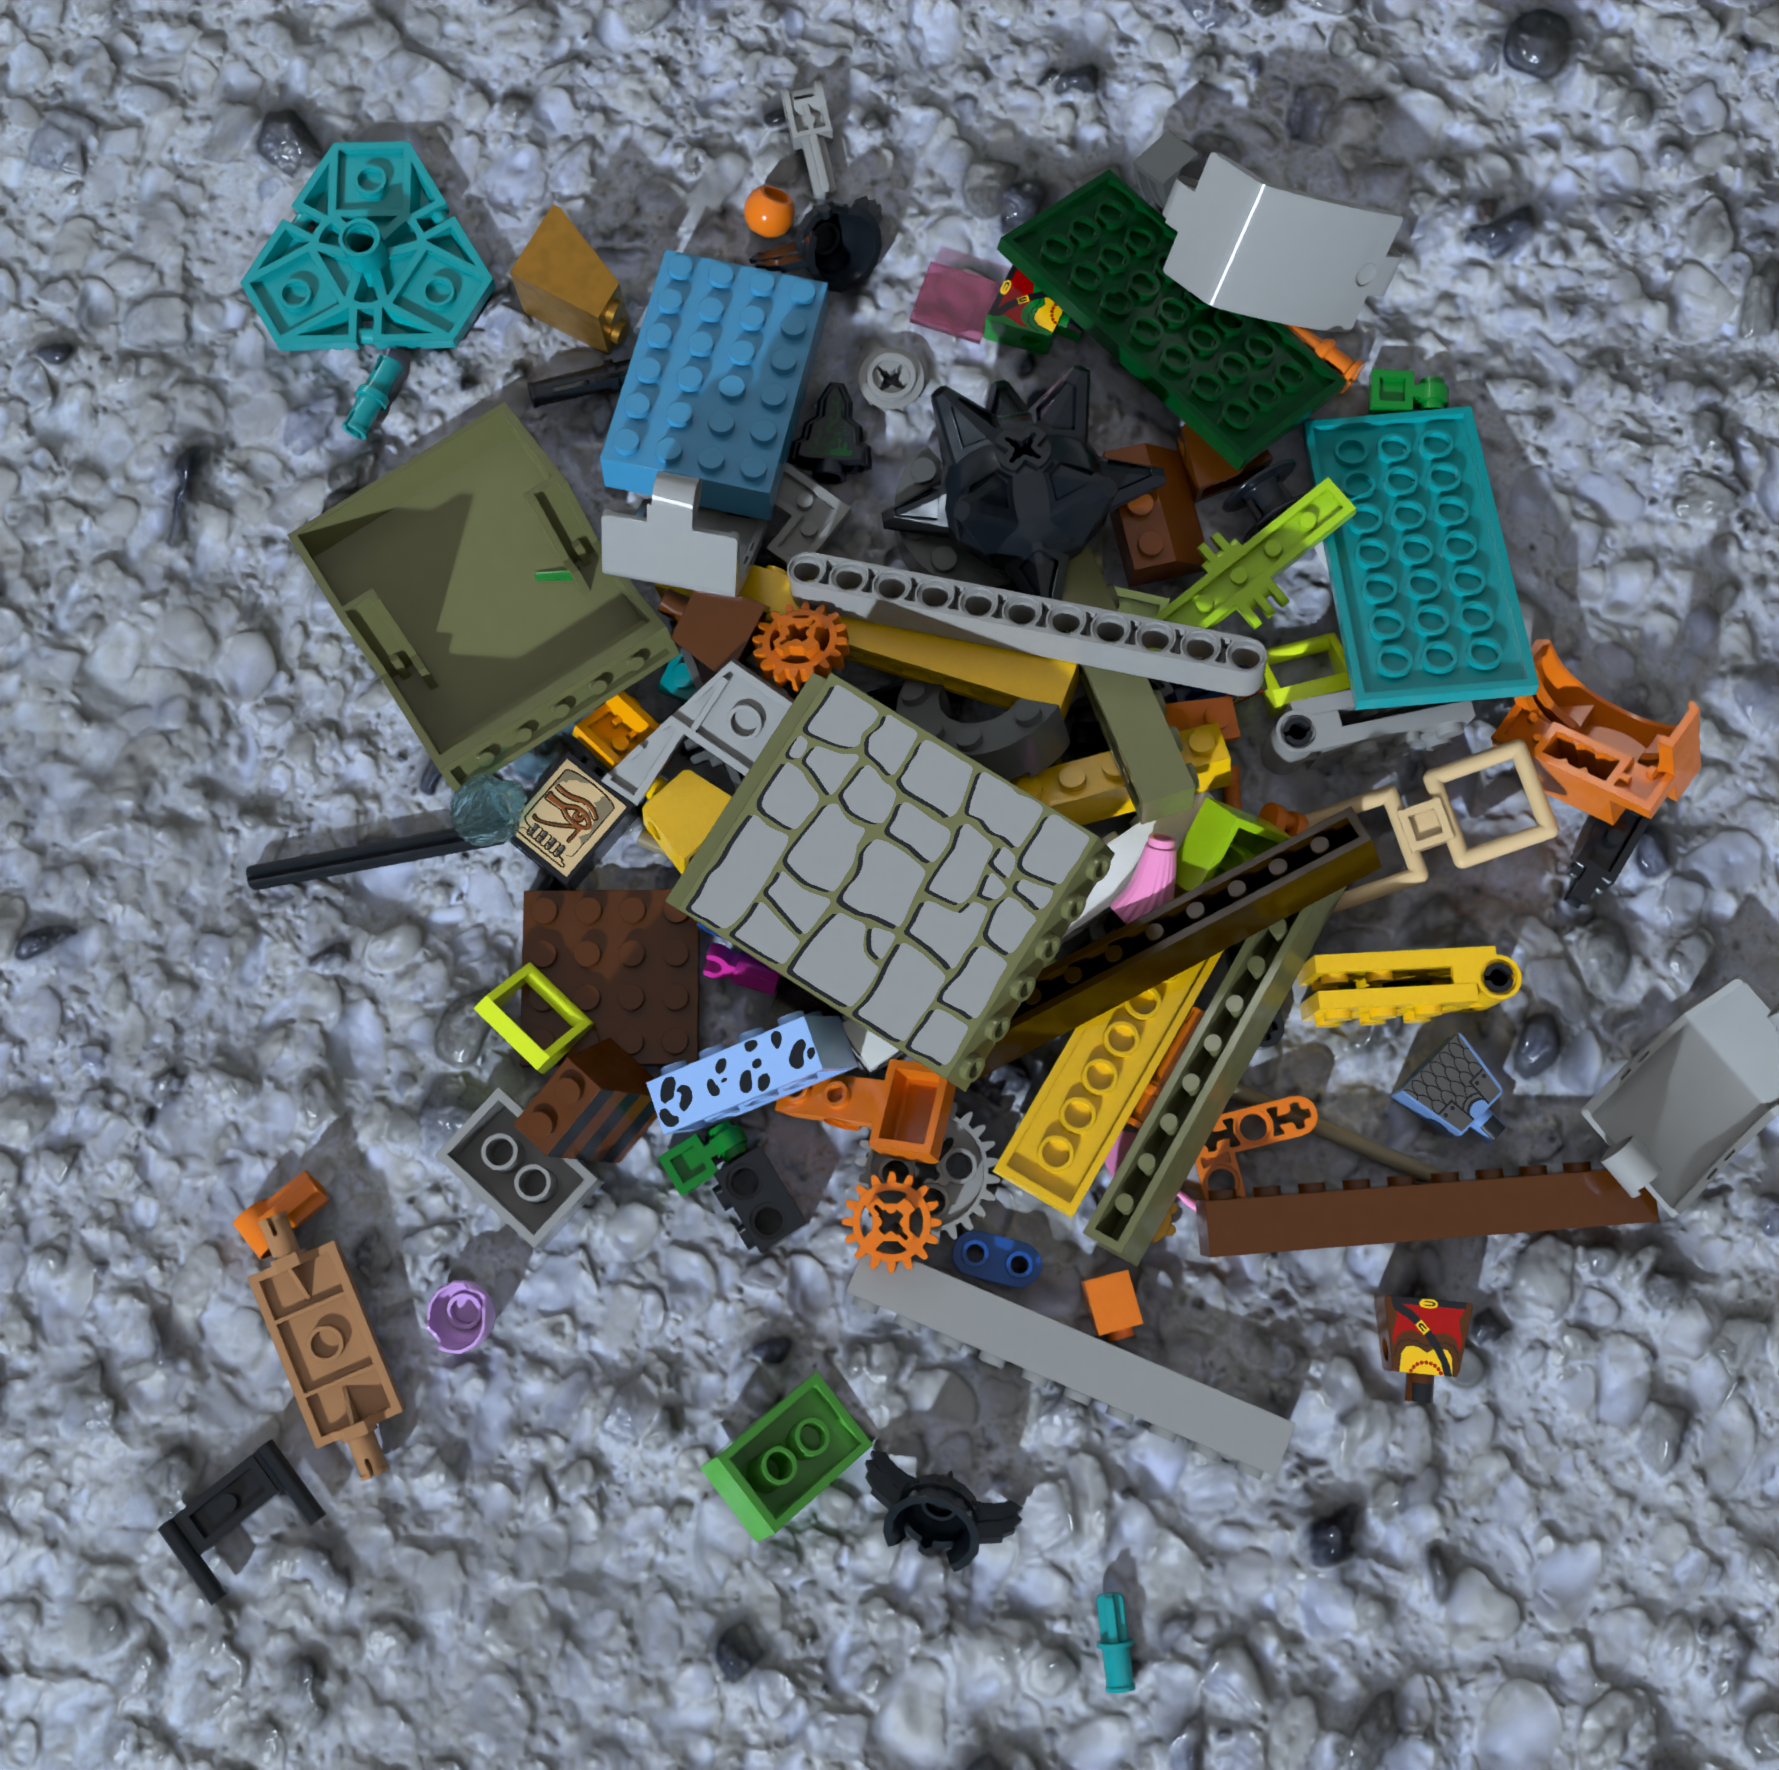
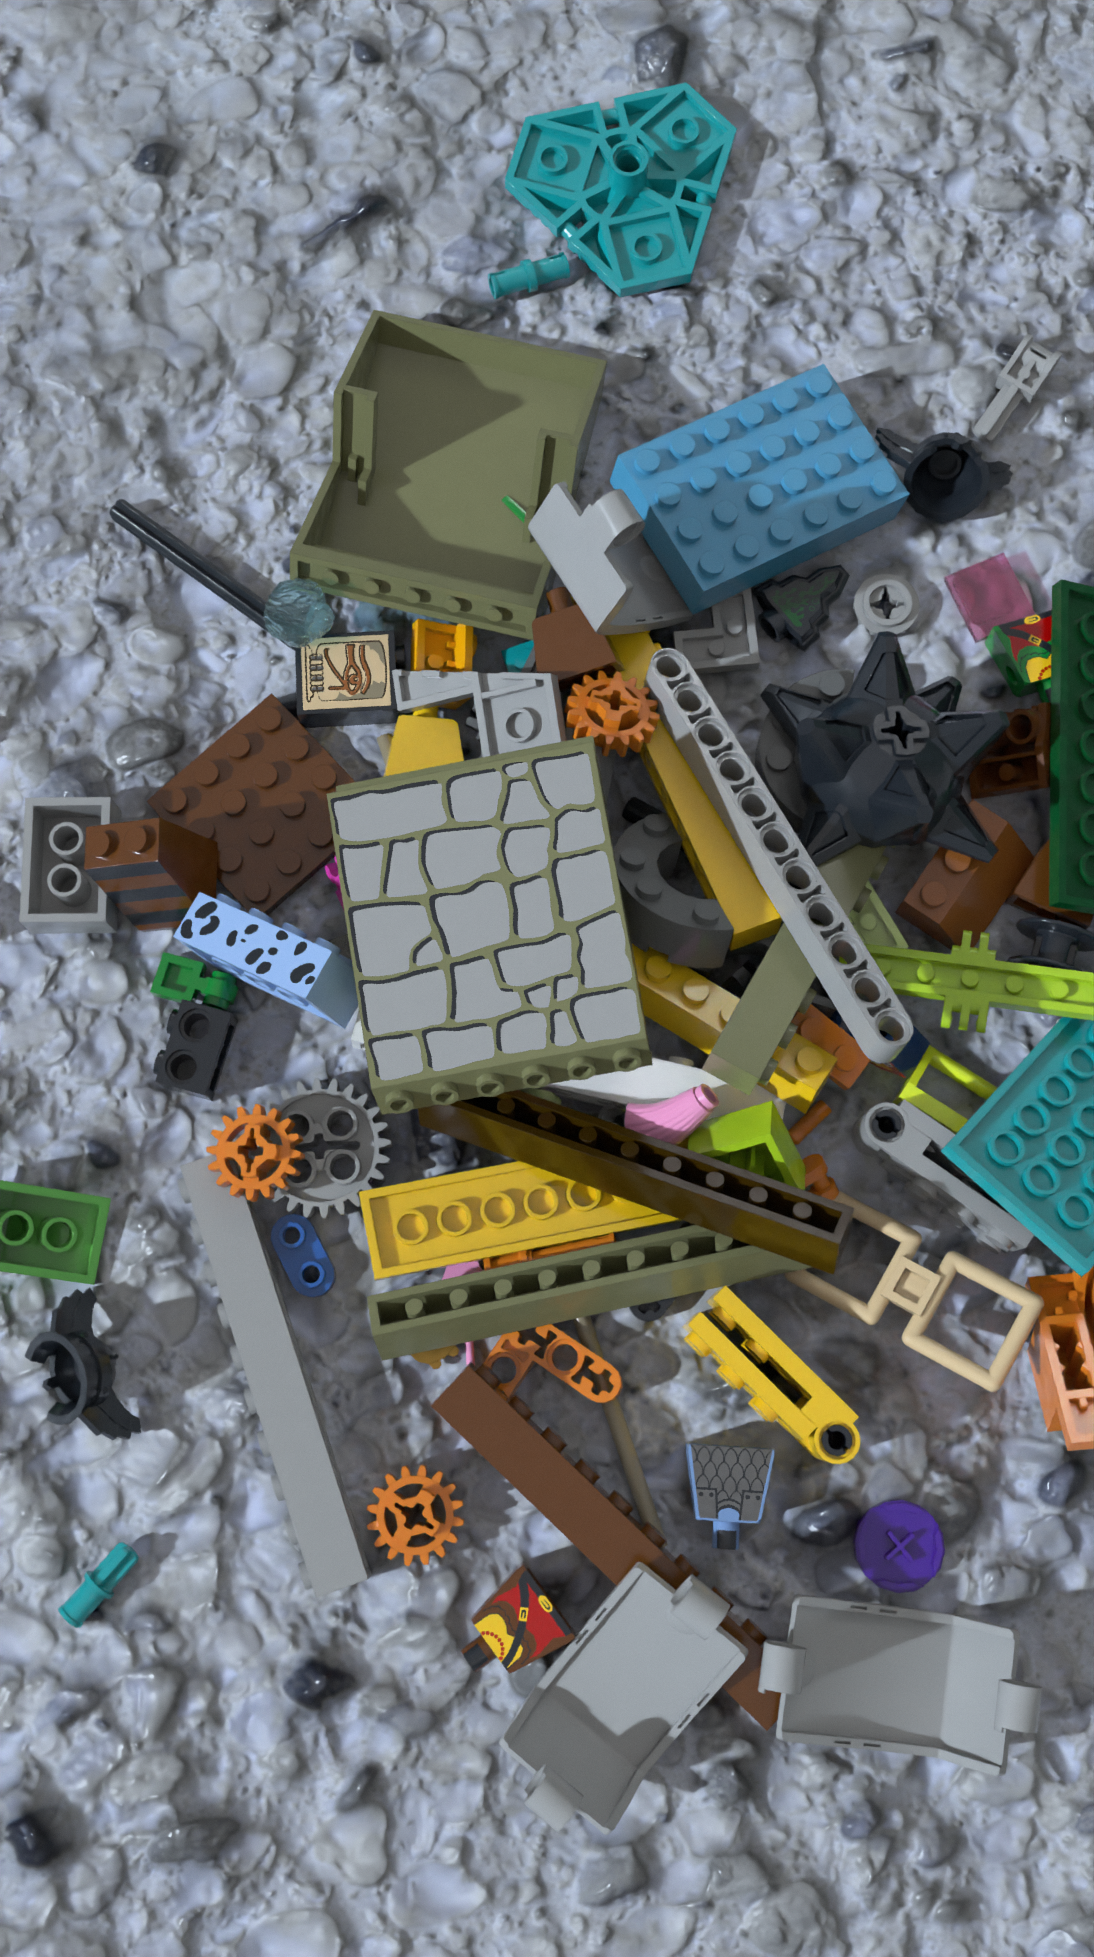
camera: 50 degrees right, 0 degrees up
neon yellow tile [473,962,594,1076] -> none
pearl gold slope [510,204,630,356] -> none
black pin [527,359,631,409] -> none
orange piece [744,185,795,239] -> none
orange plate [774,1059,957,1164] -> none
orange brick [1080,1269,1143,1342] -> none
black hinge [1563,808,1651,909] -> none
none -> orange gear [366,1464,465,1566]
none -> light grey panel [499,1562,749,1835]
none -> dark purple tile [853,1499,945,1593]
none -> reddish brown slope [969,702,1051,799]

